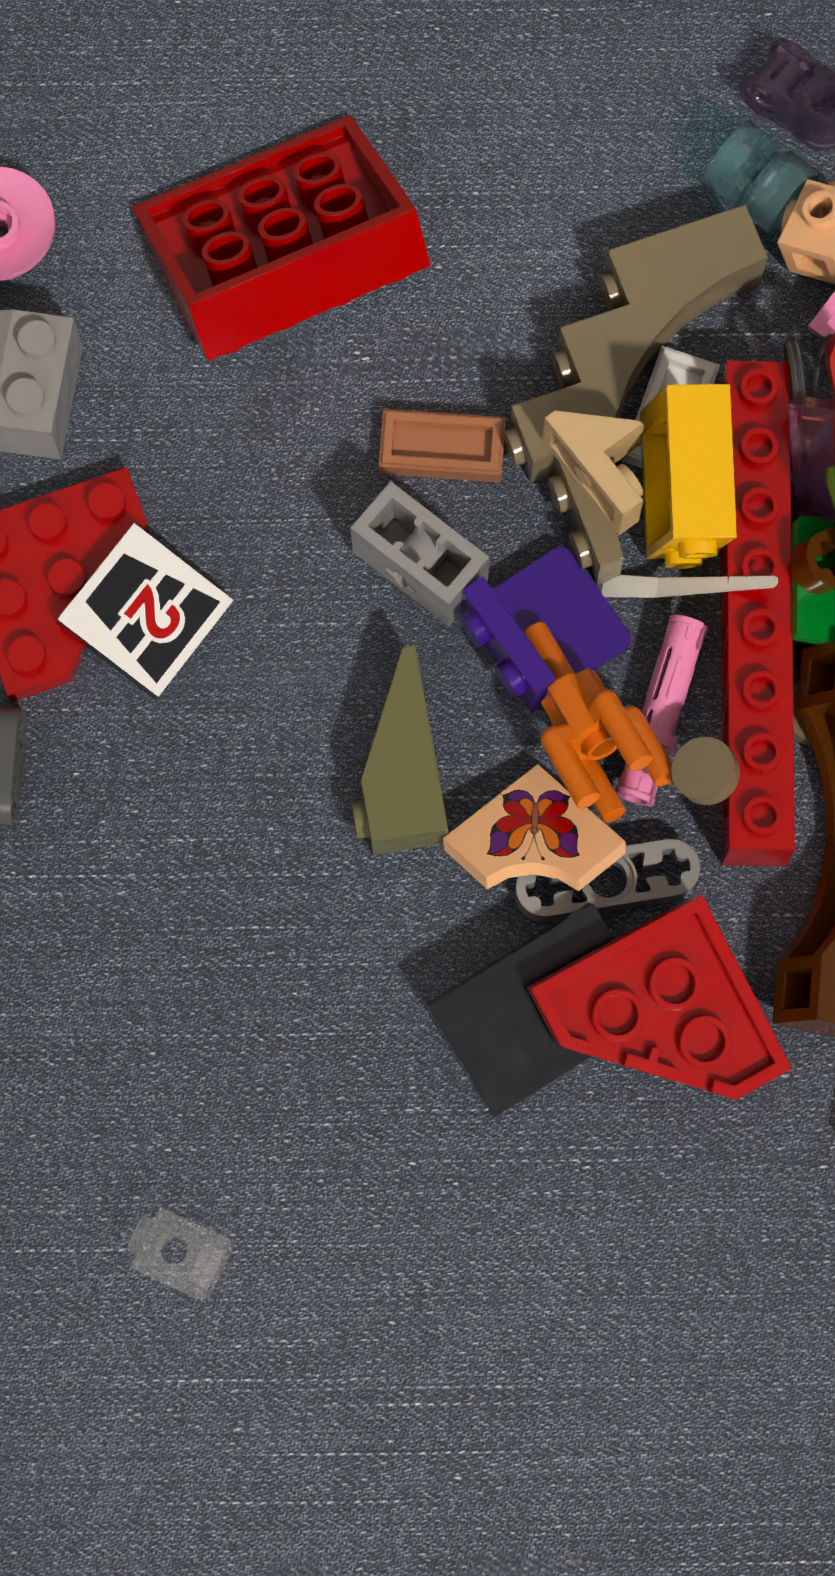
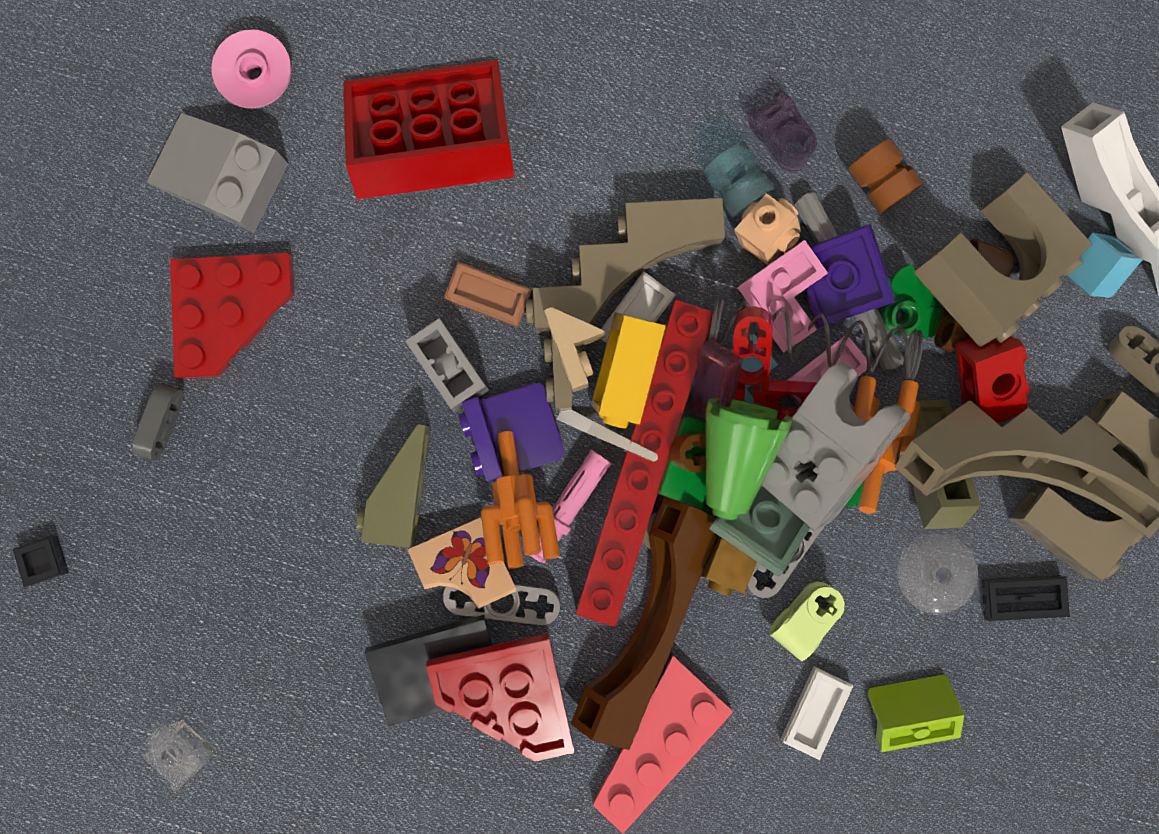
camera: 15 degrees right, 10 degrees up
tile [56,523,234,700] -> none
dark tan tile [671,736,740,805] -> none

